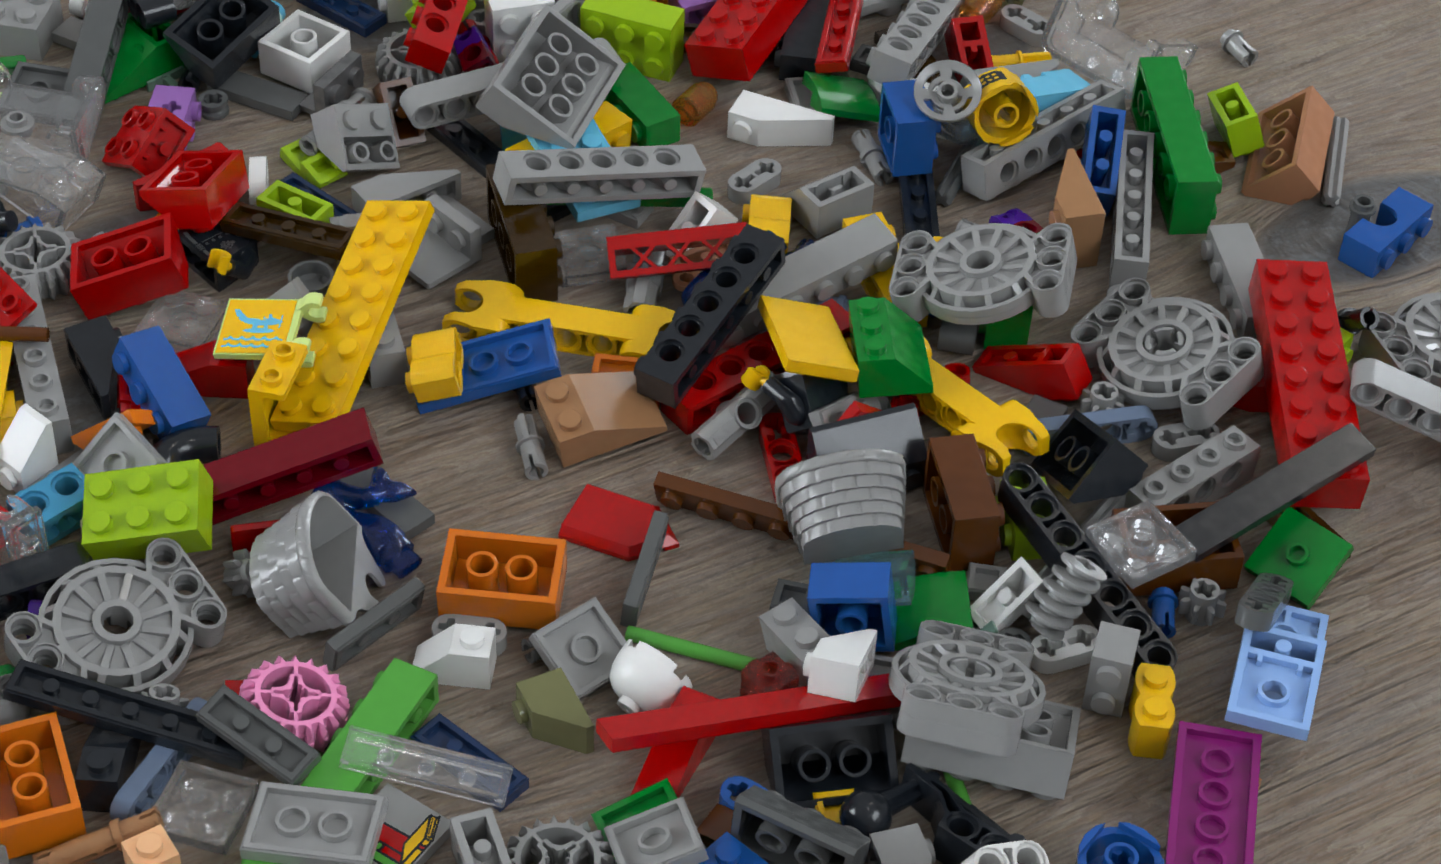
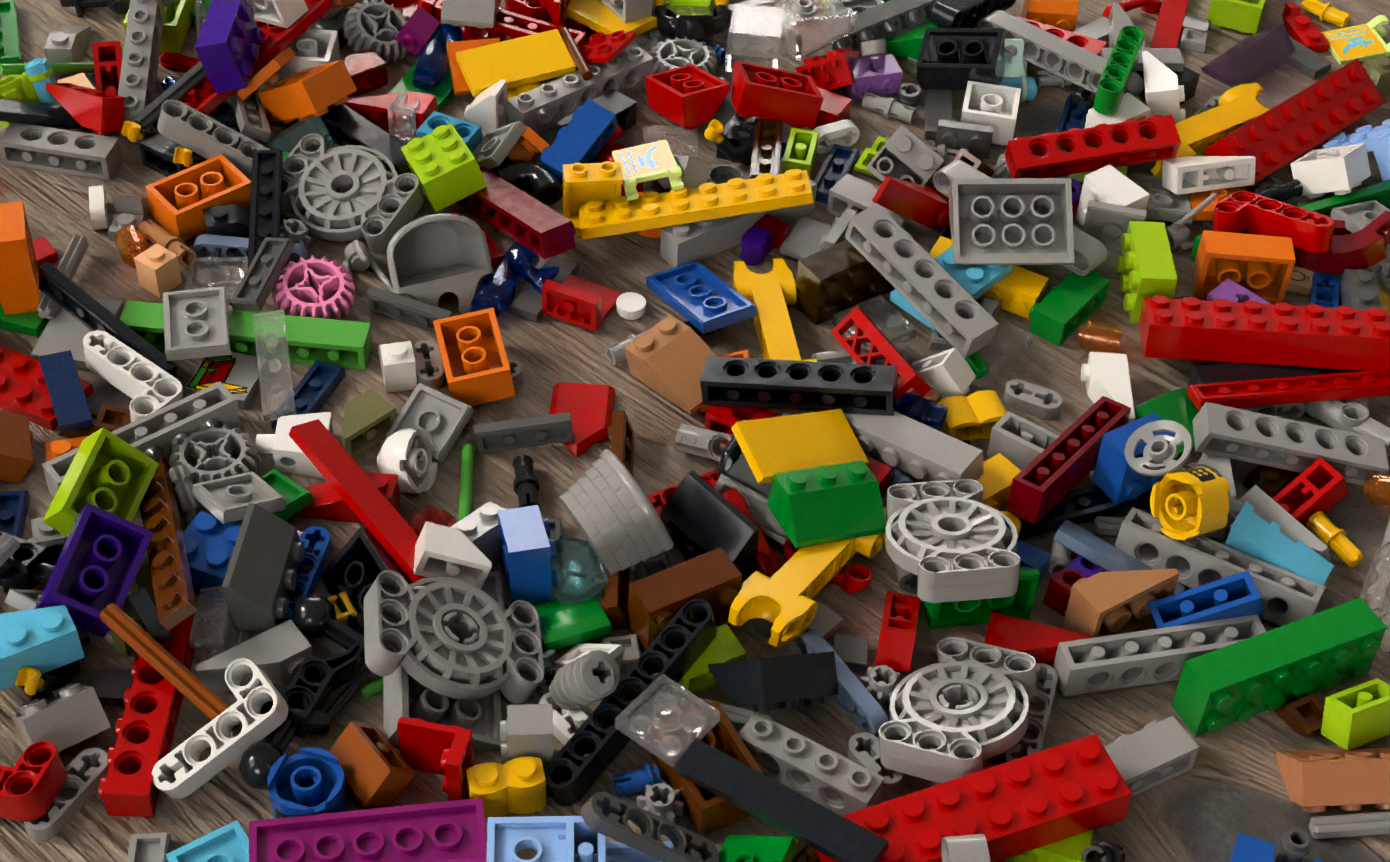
camera: 70 degrees right, 0 degrees up
yellow brick [405,327,464,403] -> none
none -> white torso [256,412,334,479]
none -> dark orange brick [329,721,415,808]
none -> light grey plant [342,240,393,293]
none -> red bracket [397,717,475,801]
none -> black pin [512,455,540,510]
none -> red bracket [542,275,622,332]
none -> white tile [616,292,646,320]
none -> leg [740,213,790,265]
none -> light grey beam [861,39,887,58]
none -> light grey pin [862,92,918,125]
none -> red slope [872,176,950,230]
none -> red slope [984,612,1095,667]
none -> dark red brick [1006,396,1131,524]
none -> sand blue tile [1053,519,1185,595]

